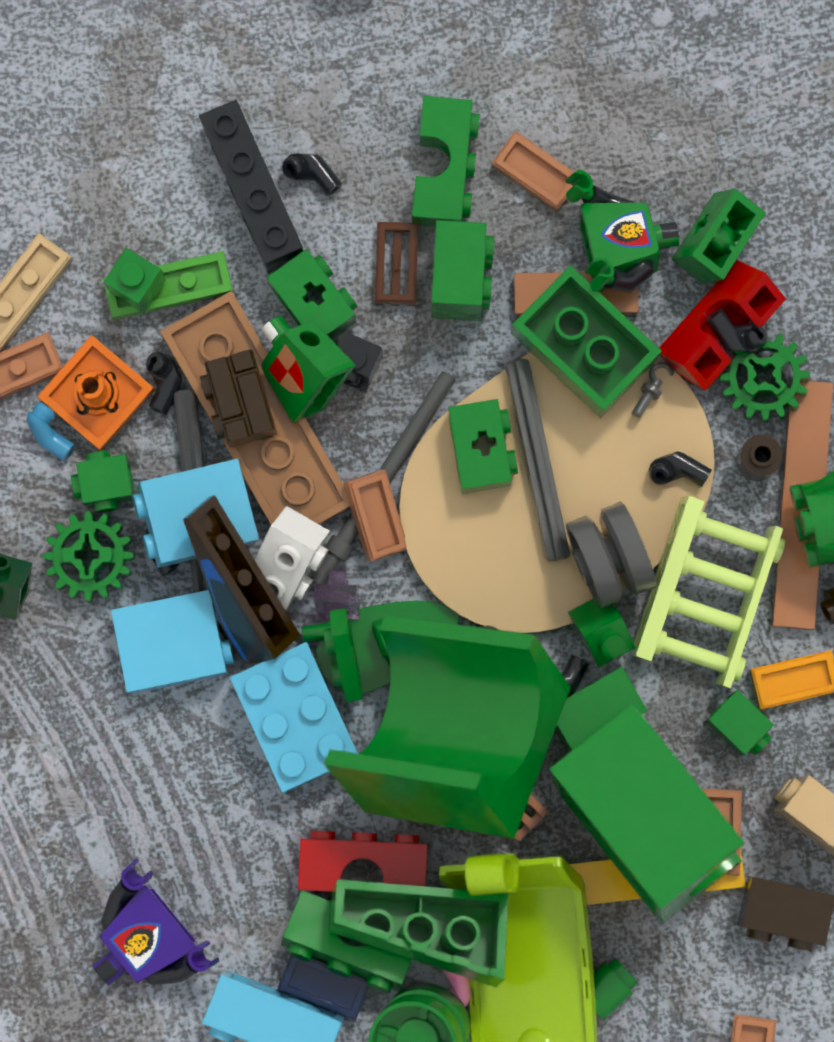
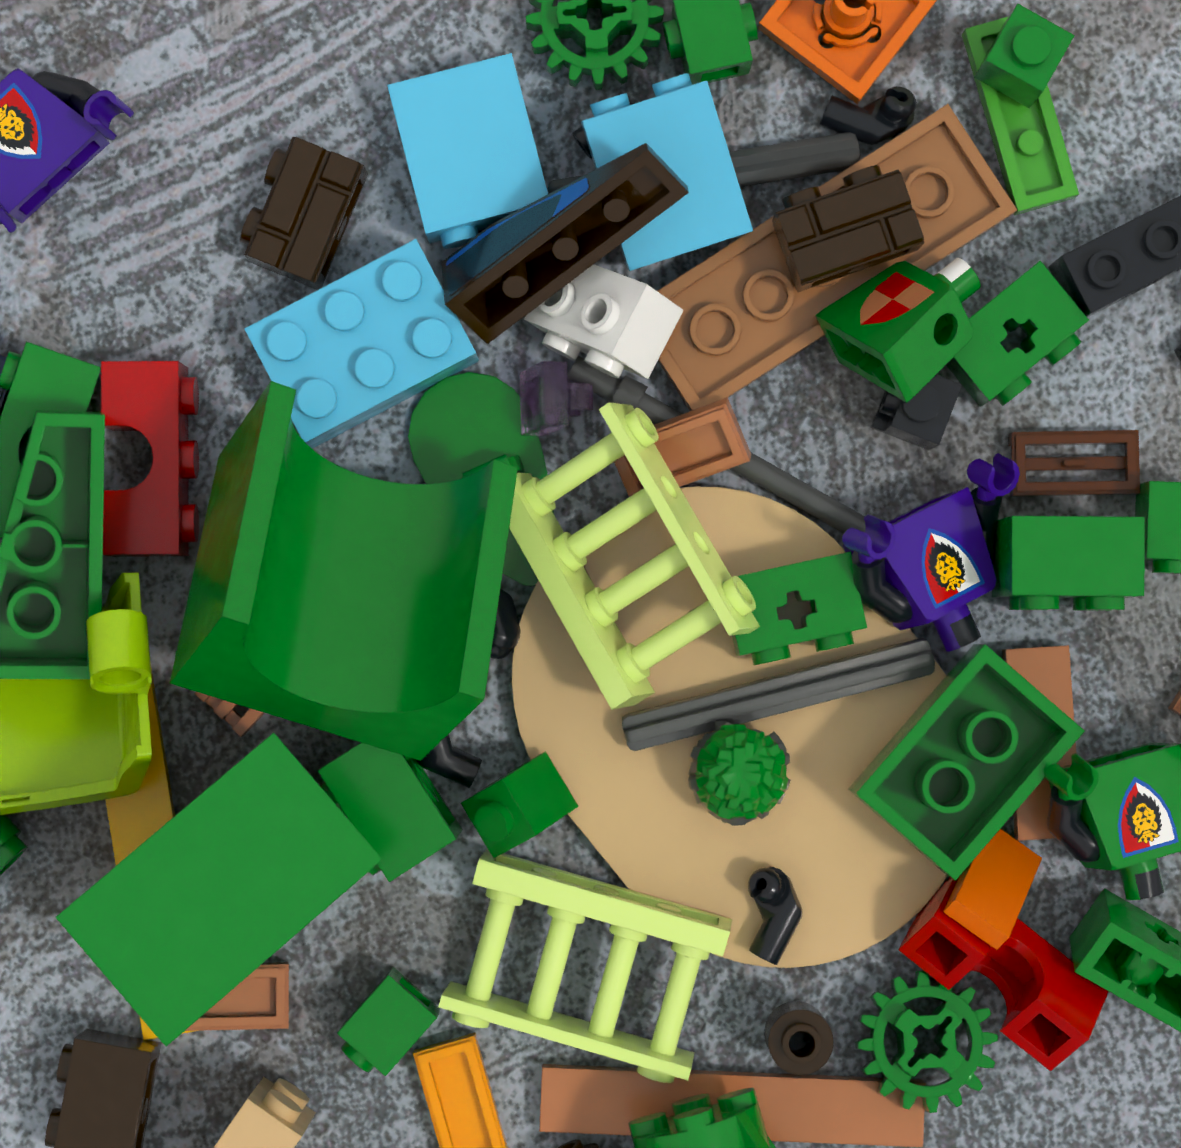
camera: 85 degrees right, 5 degrees up
green plate [301,608,363,702] -> none
dark grey wheel [566,501,656,609] -> none
dark grey hand [632,362,674,418] -> none
black arm [705,308,767,353] -> none
none -> dark brown brick [240,137,368,290]
none -> yellowish green fence [509,402,760,710]
none -> green piece [688,721,791,826]
none -> dark purple torso [842,453,1020,652]
none -> orange tile [943,829,1042,950]

